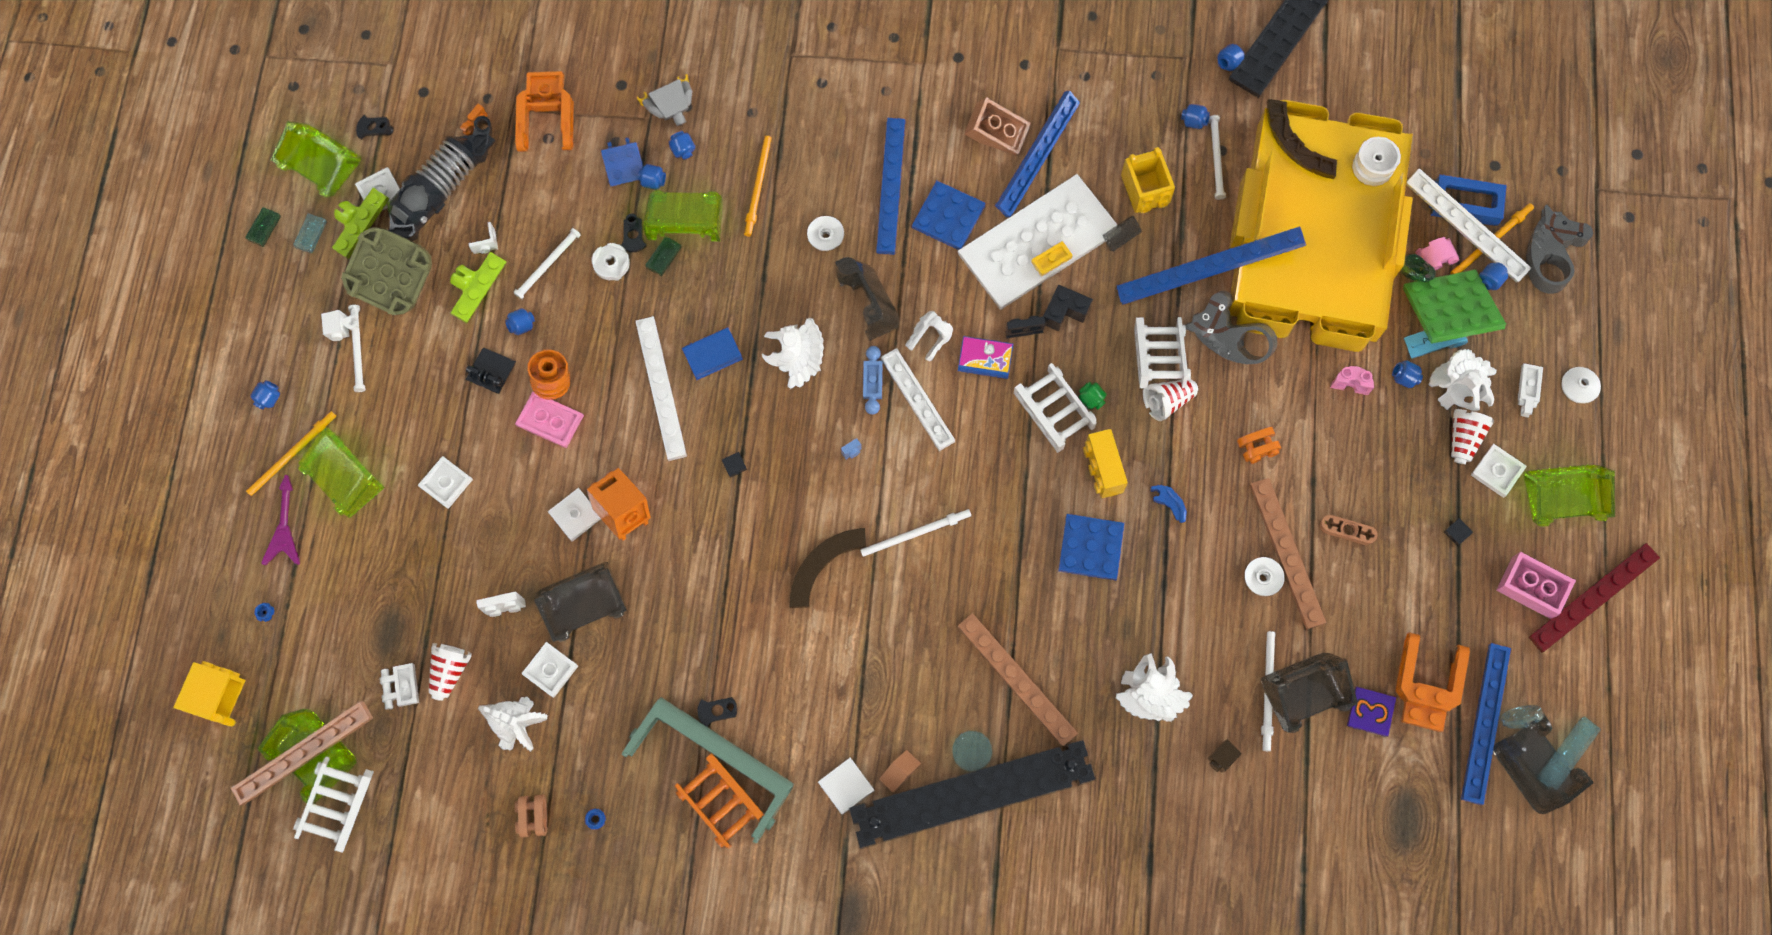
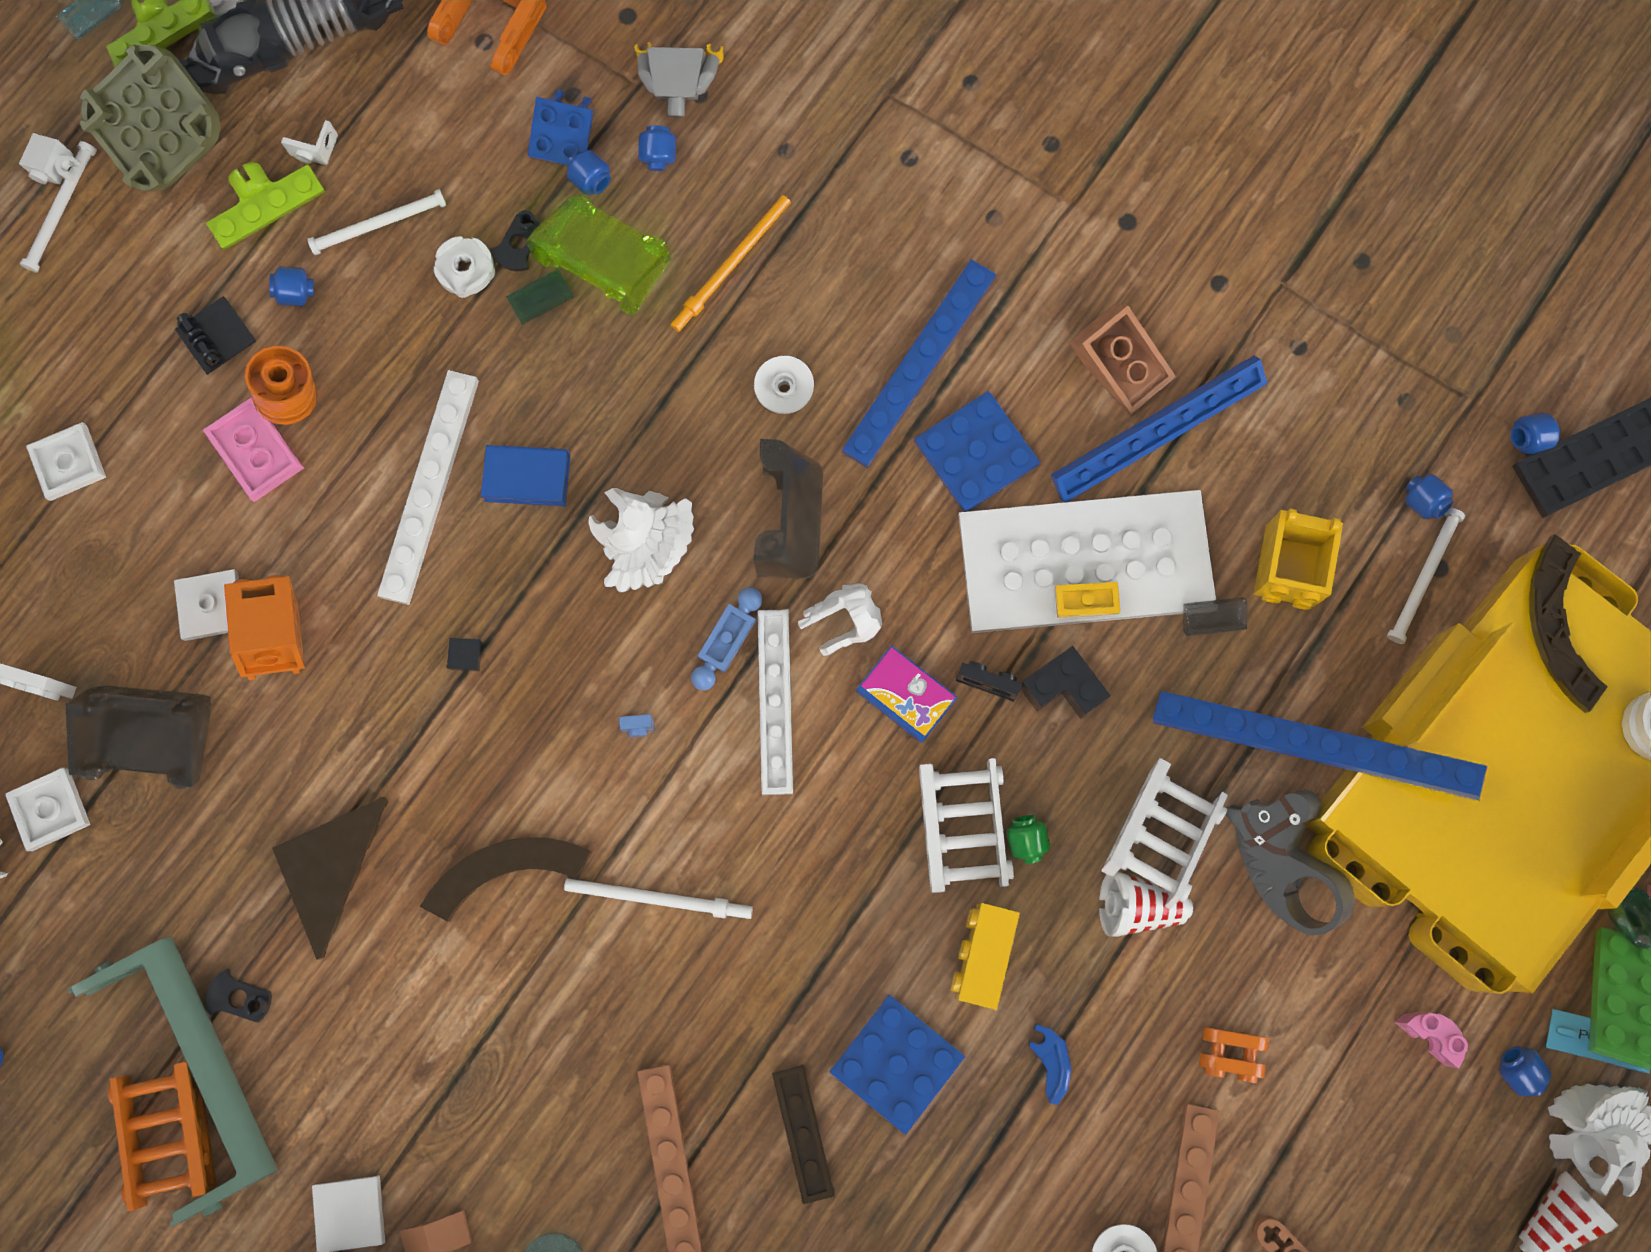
camera: 30 degrees right, 5 degrees up
none -> dark brown tile [272,797,388,960]
none -> dark brown tile [772,1065,835,1204]

